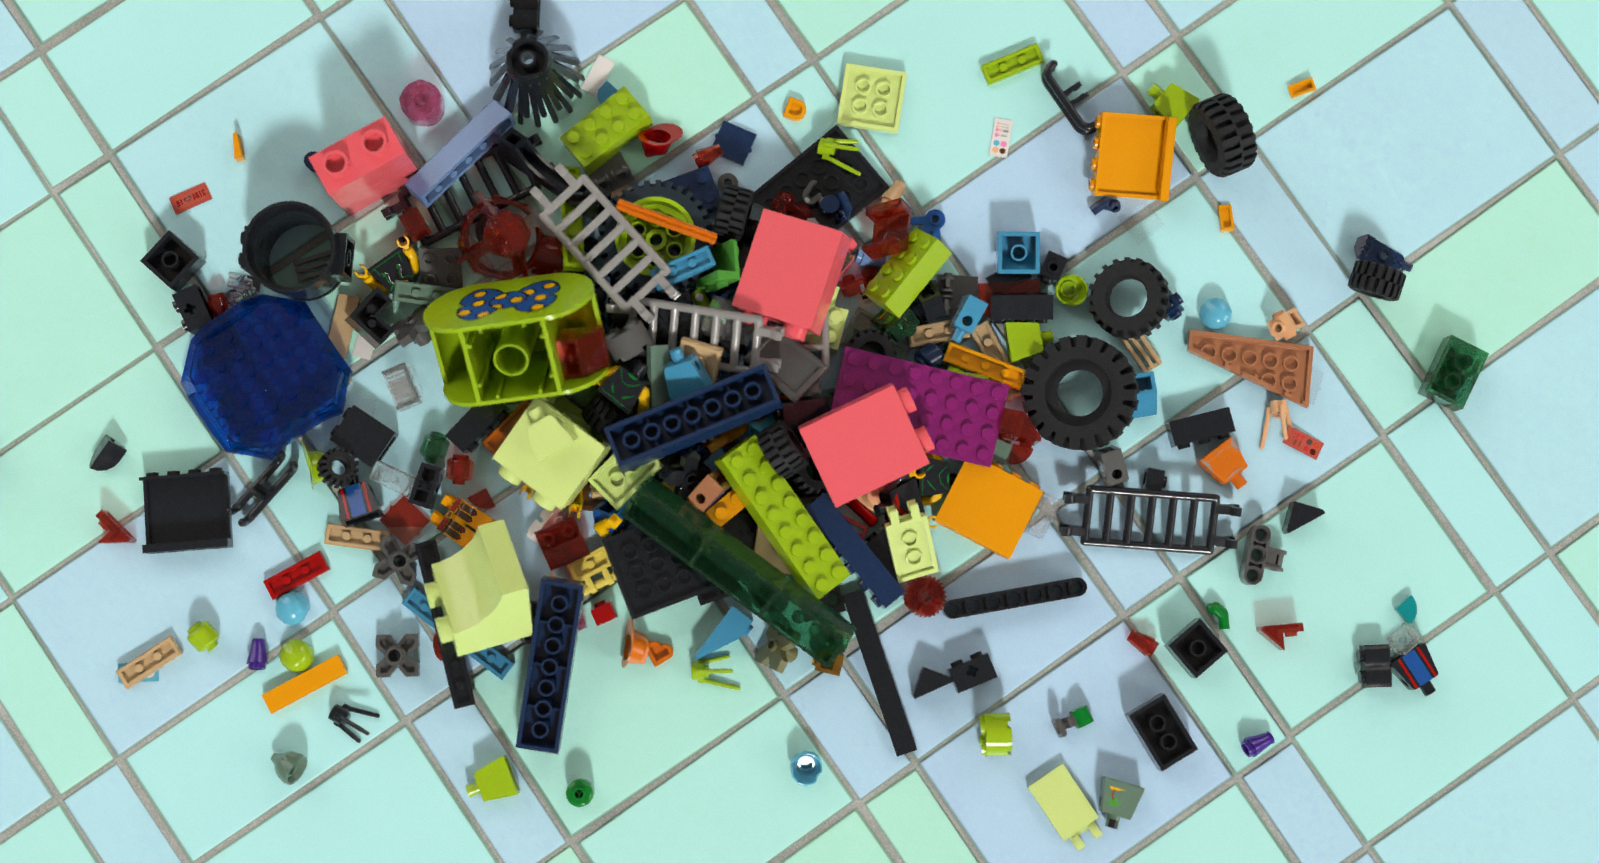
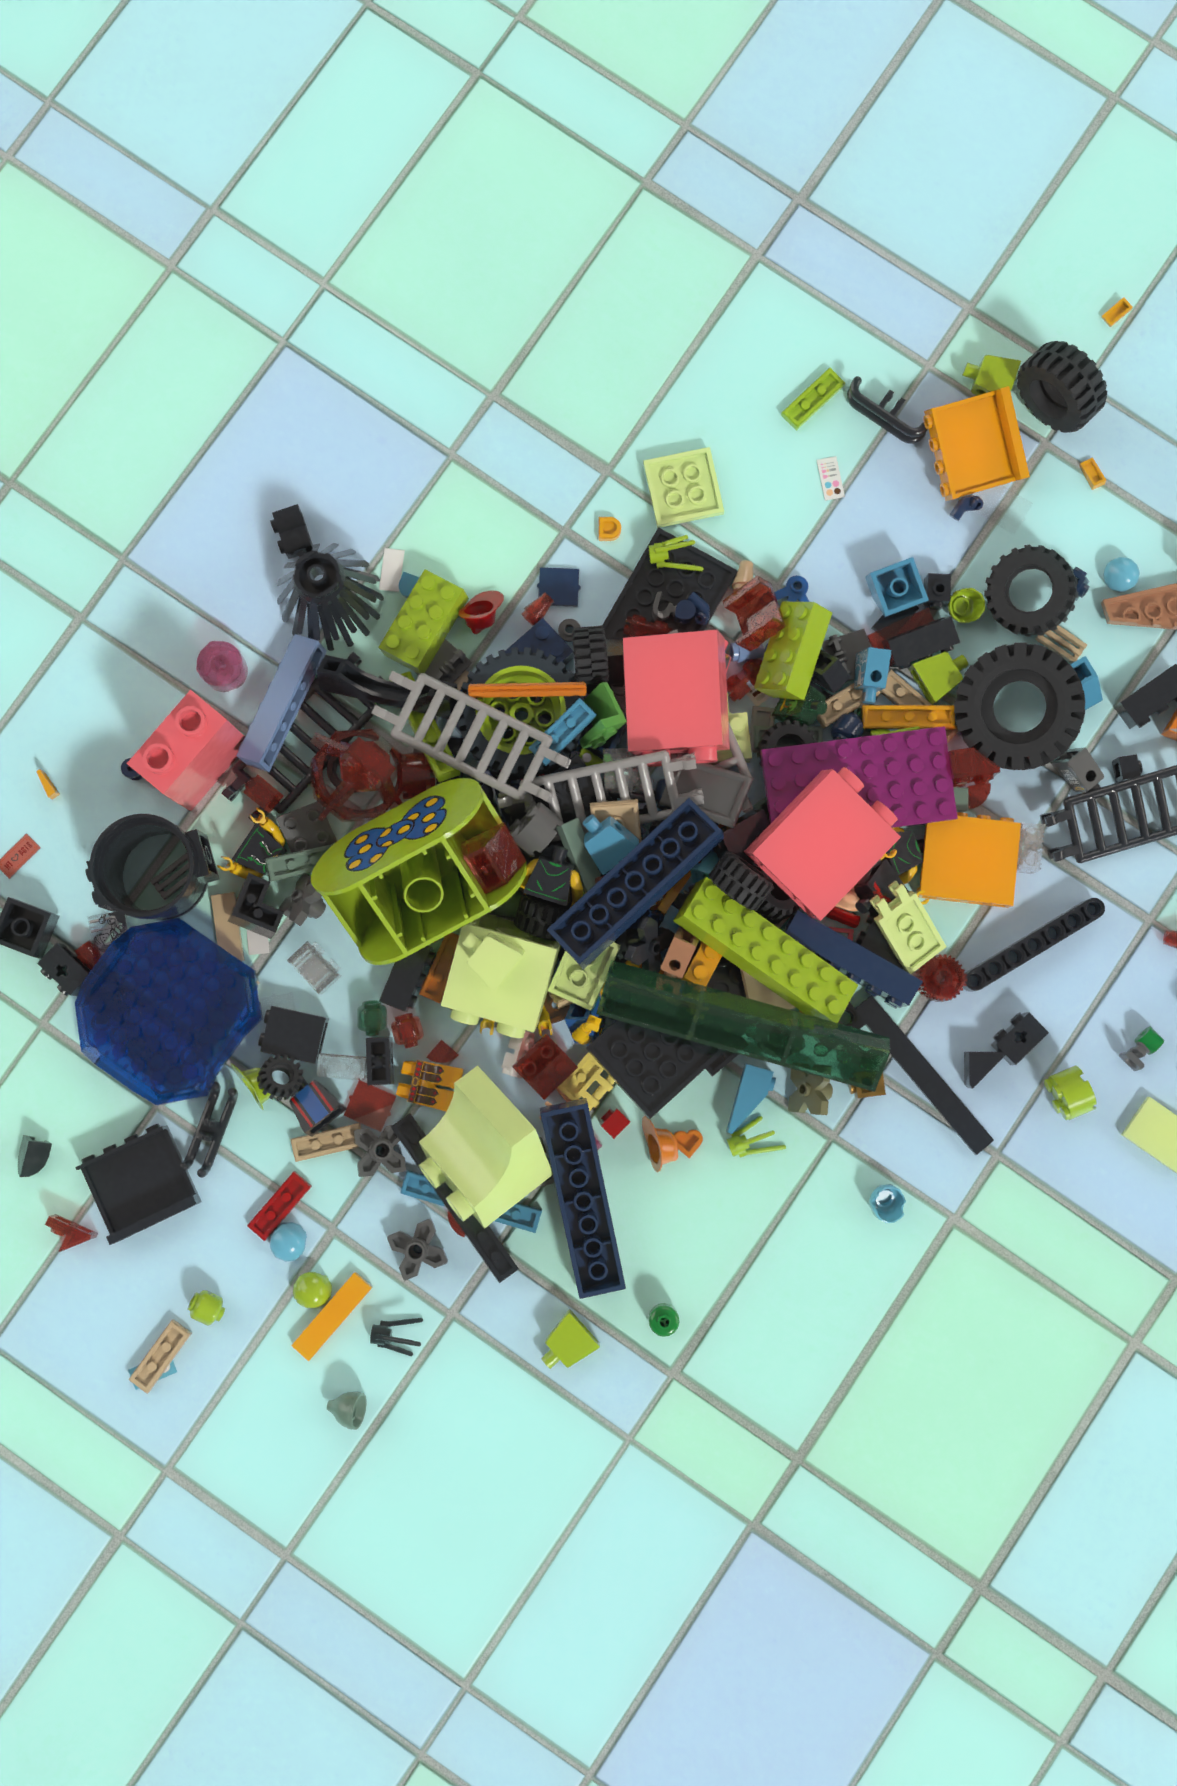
camera: 10 degrees left, 0 degrees up
dark purple cone [246,638,268,670] -> none

